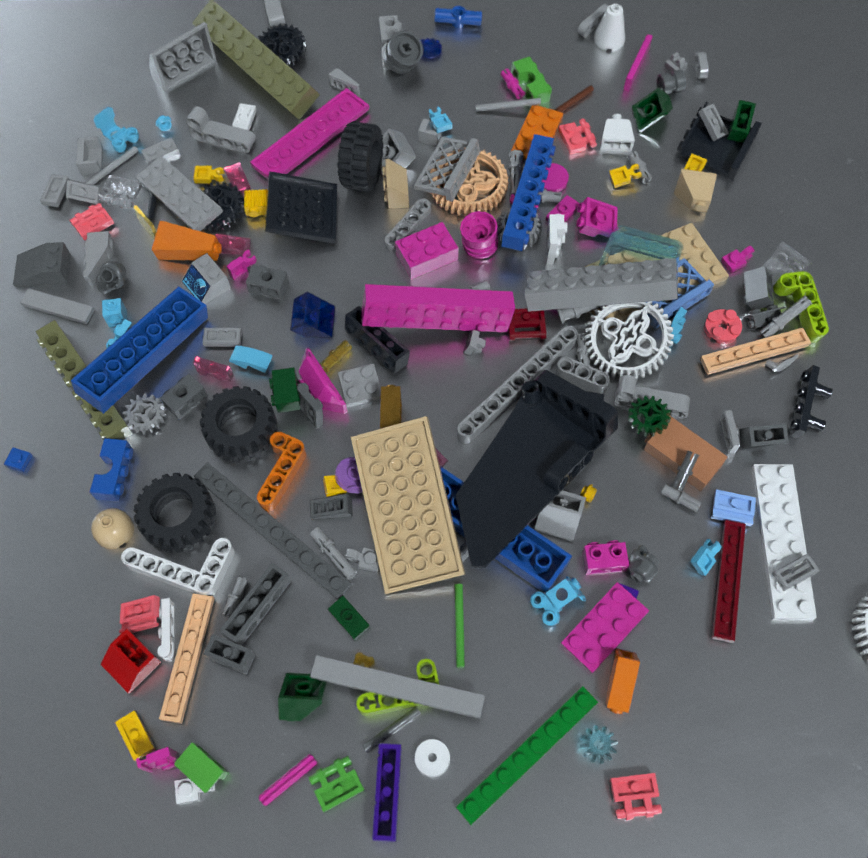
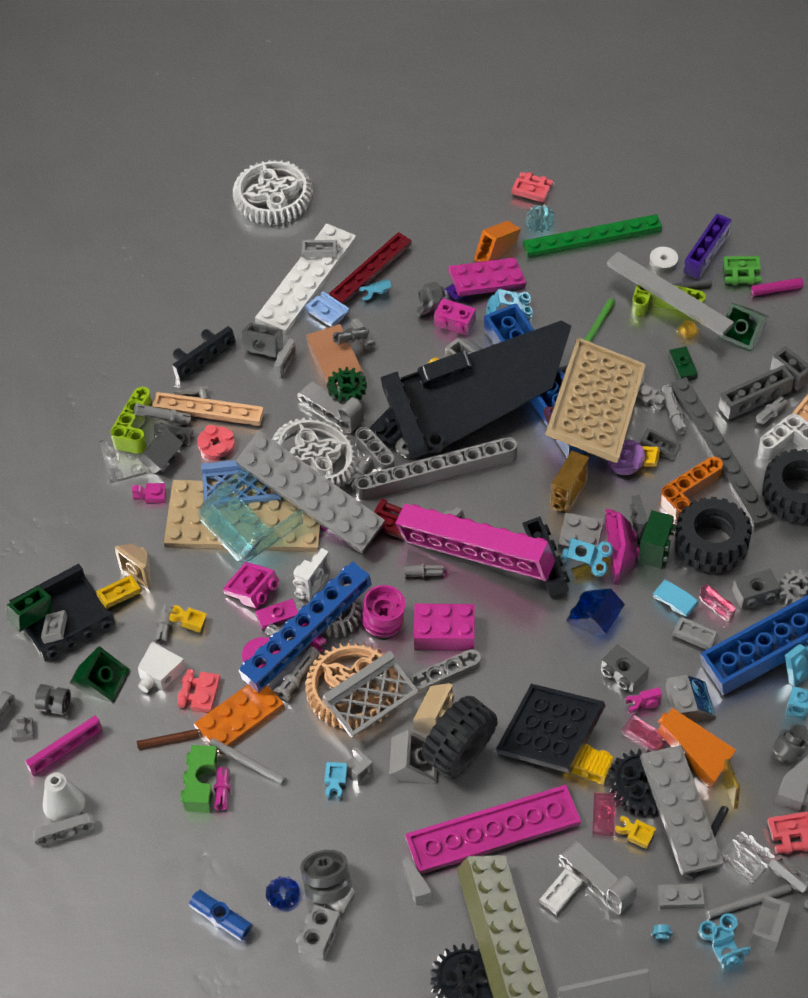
camera: 150 degrees left, 10 degrees down
none -> medium azure piece [561,537,613,577]

